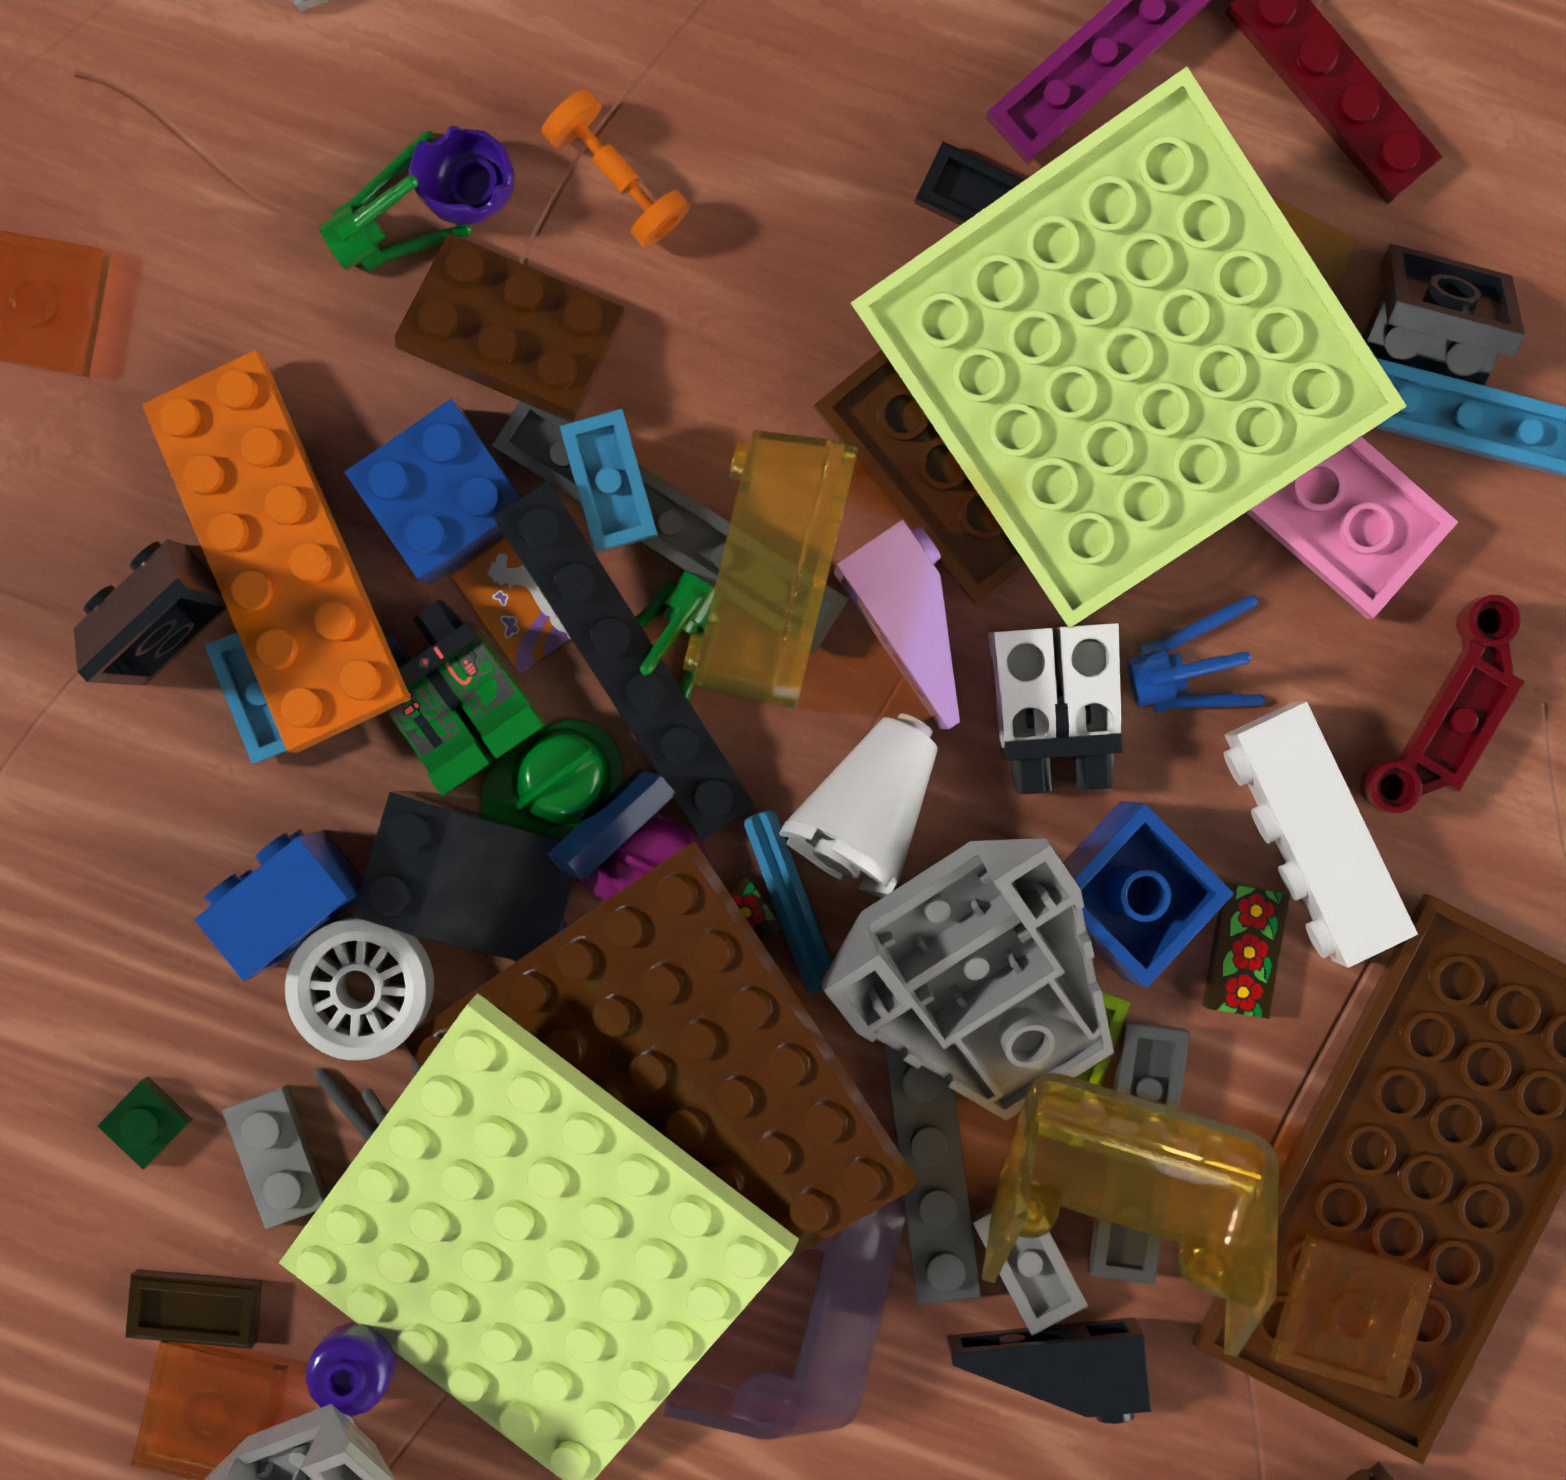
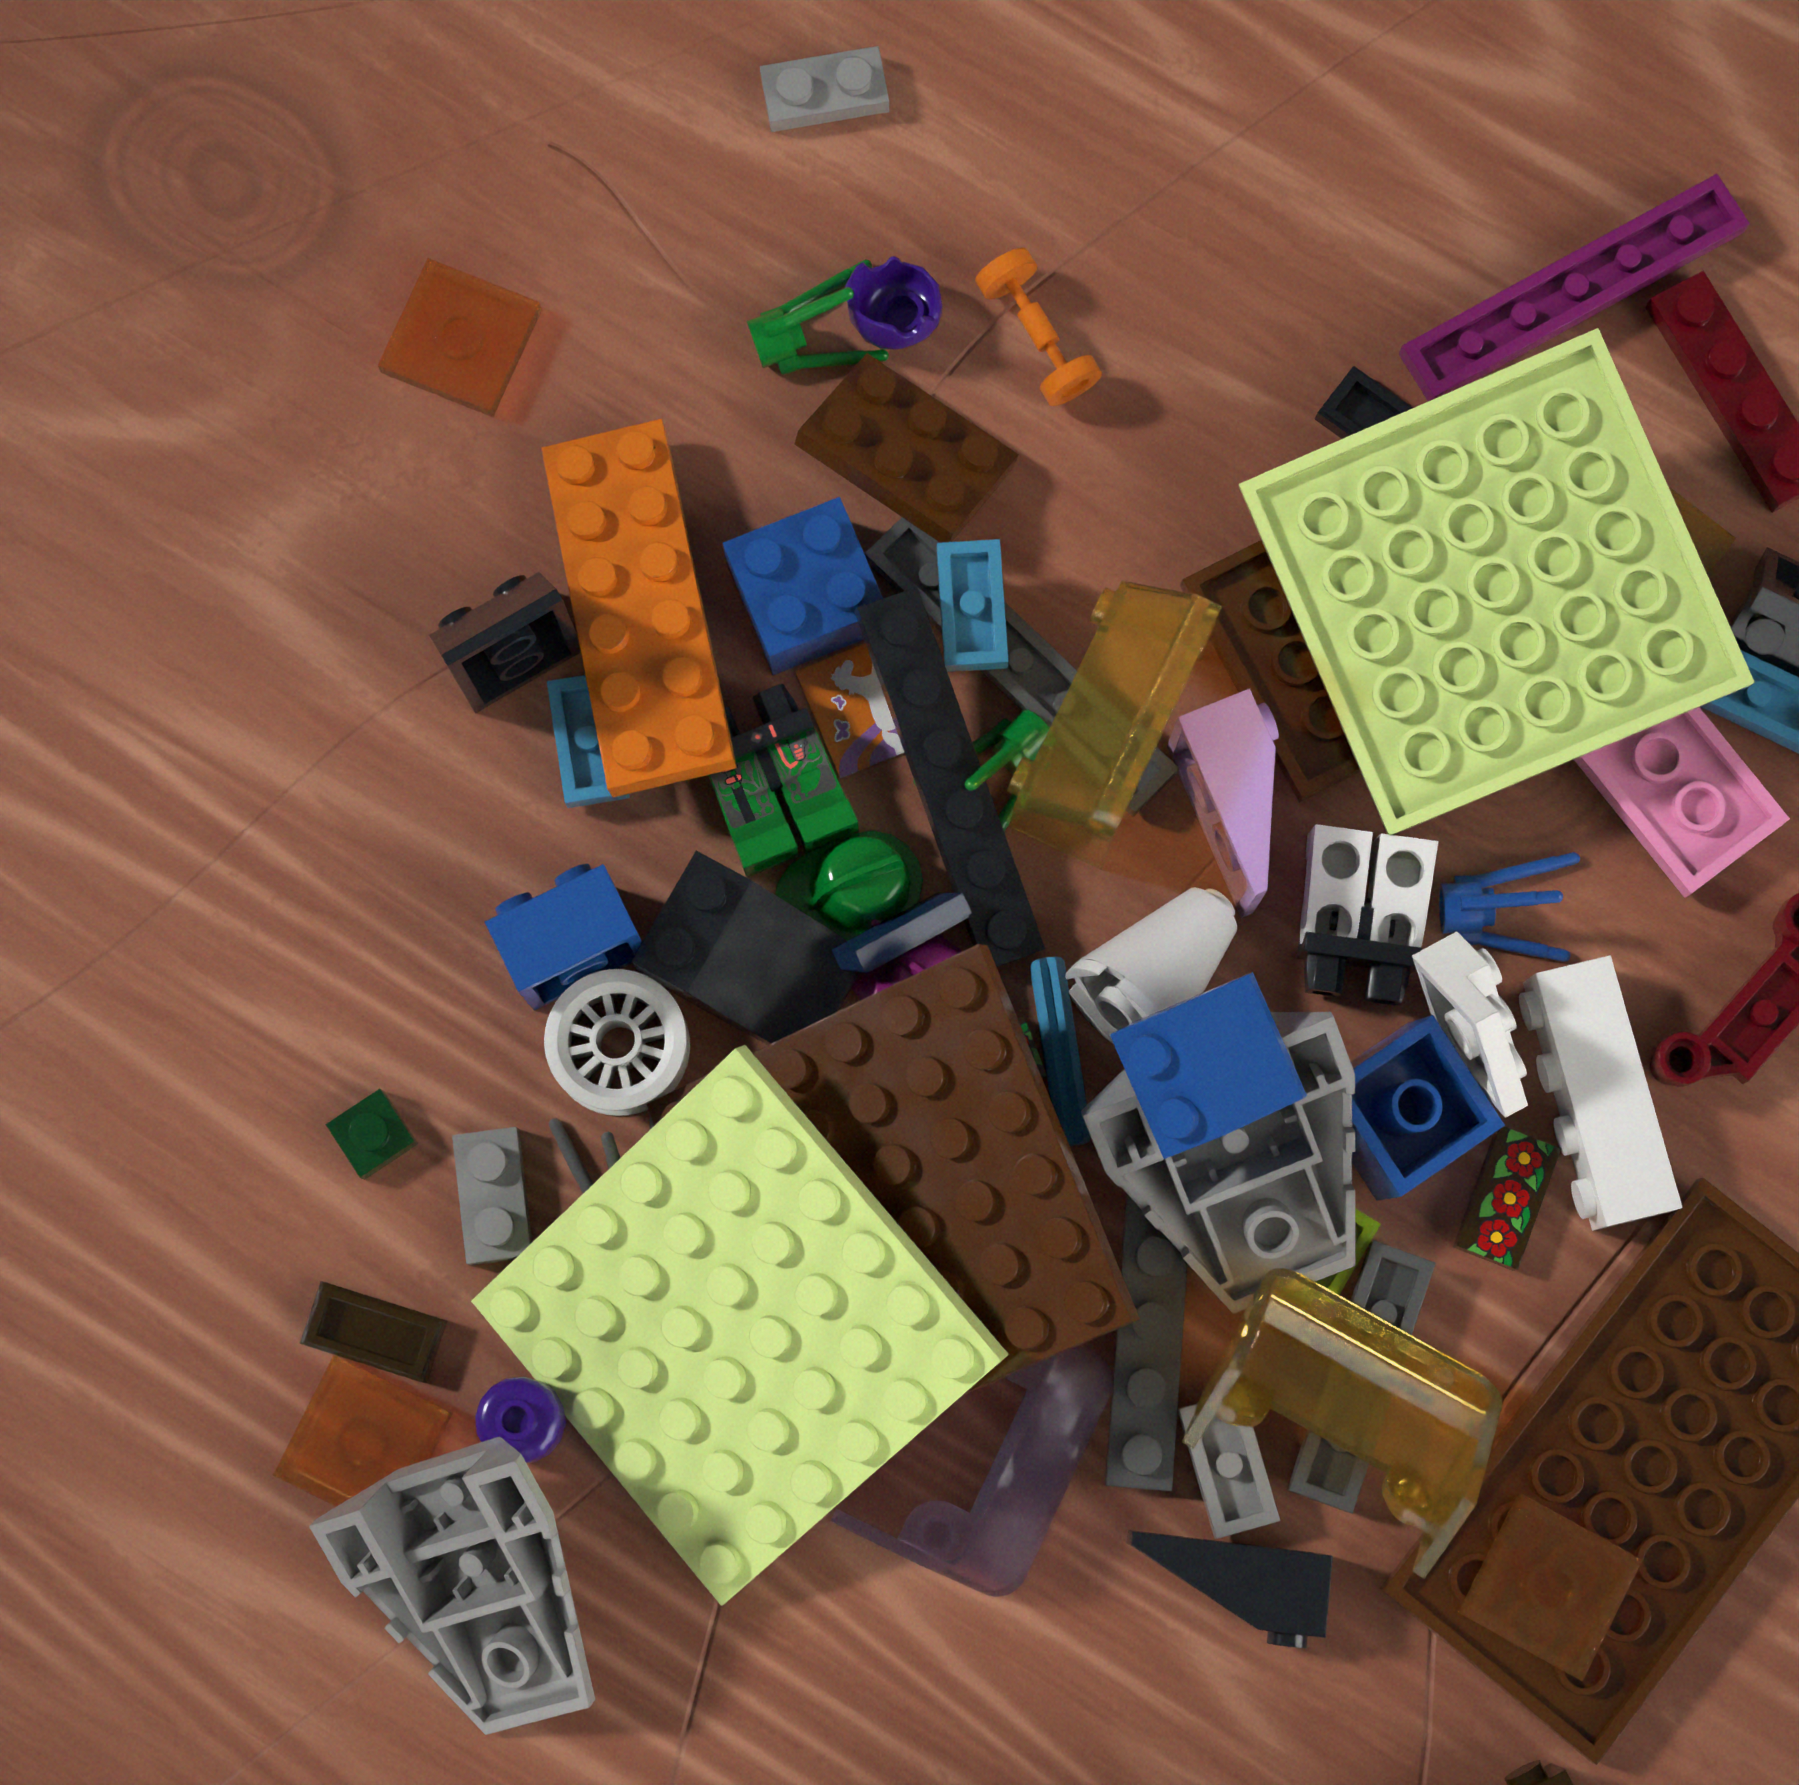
camera: 10 degrees right, 10 degrees down
none -> blue slope [1109,972,1307,1159]
none -> white plate [1412,931,1528,1118]

